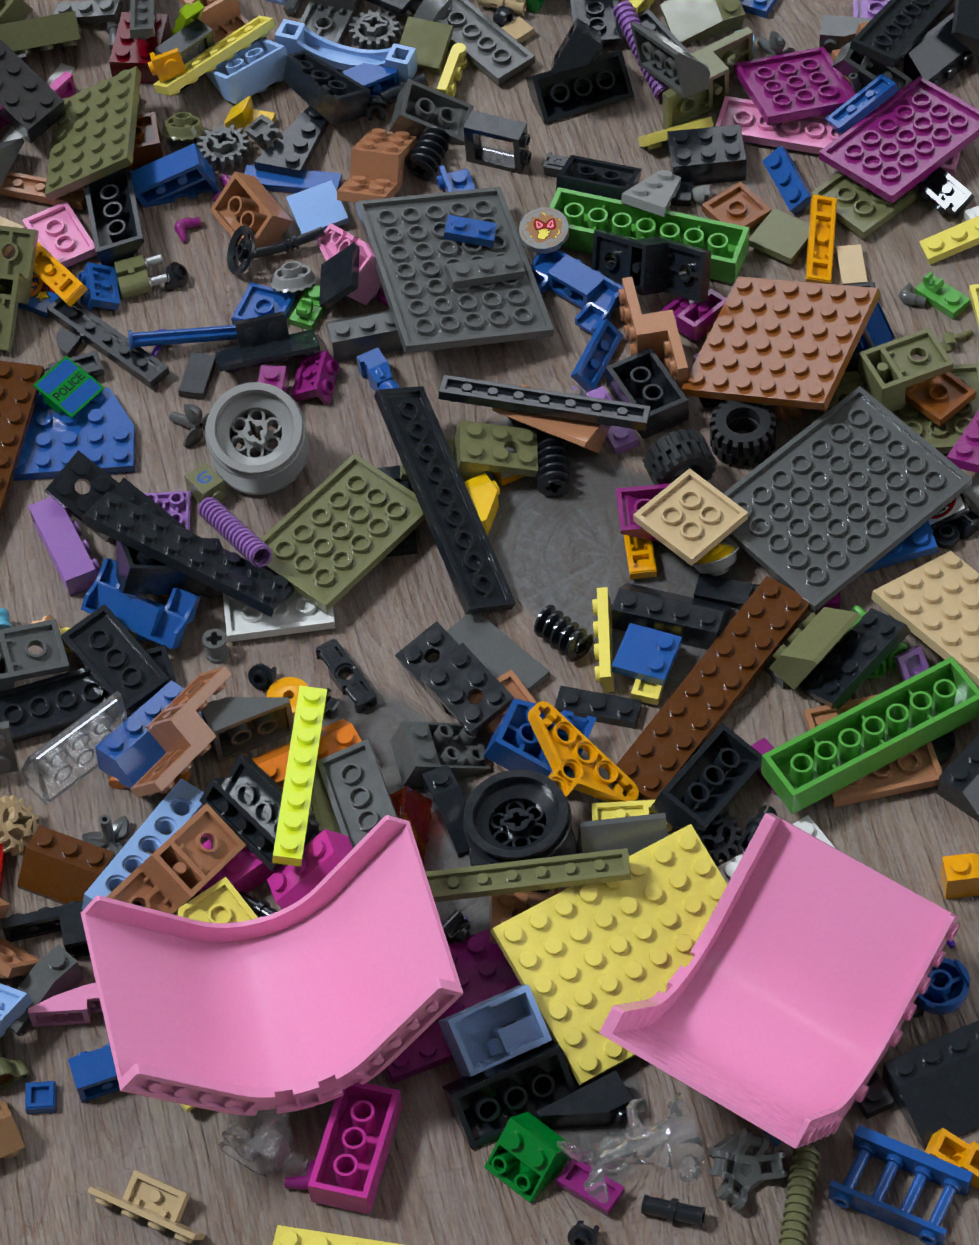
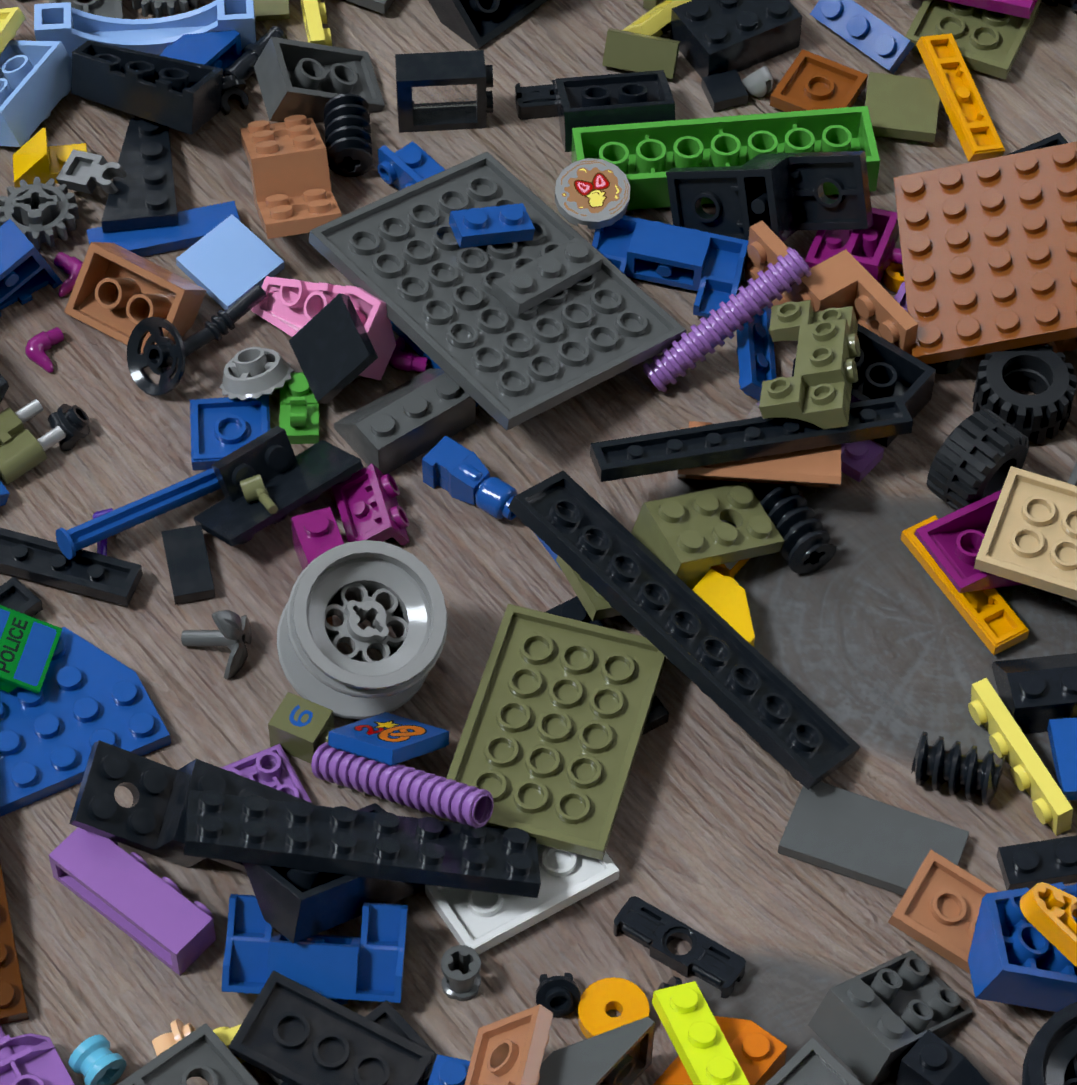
camera: 30 degrees left, 0 degrees up
black bracket [395,621,514,737] -> none
light grey wing [621,170,681,217] -> none
tan tile [836,244,868,285] -> none
none -> olive hand [240,474,278,514]
none -> blue tile [328,712,449,766]
none -> olive tile [602,28,680,79]
none -> medium lavender piece [642,247,812,392]
none -> olive bracket [759,300,860,429]

